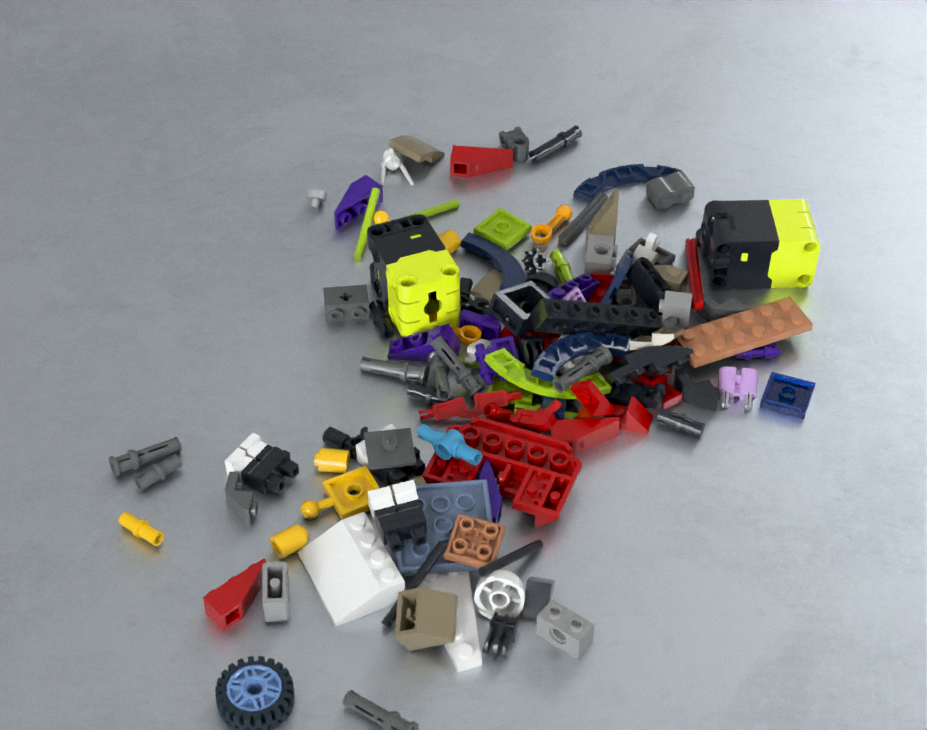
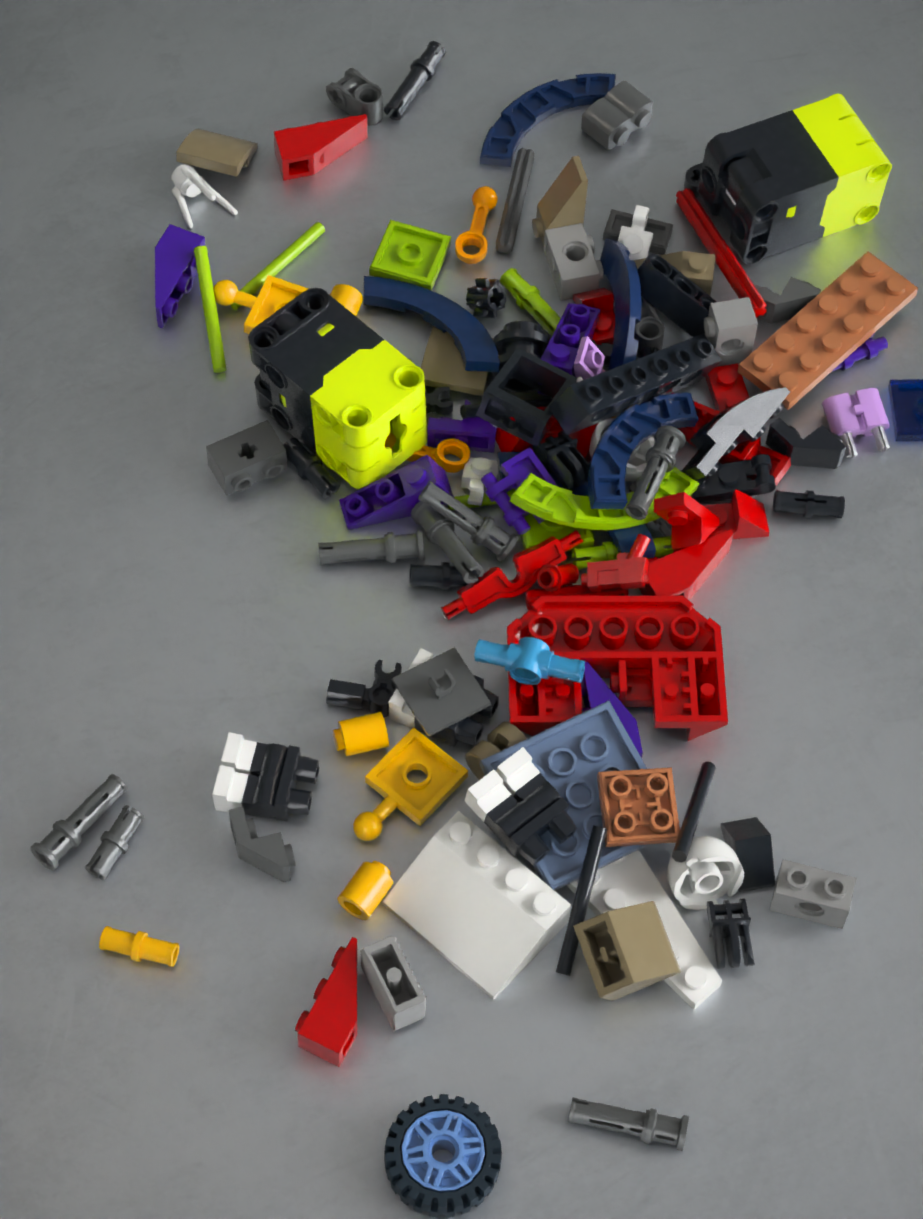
camera: 25 degrees left, 15 degrees up
light grey tile [306,189,327,209] -> none
slope [630,327,685,350] -> none

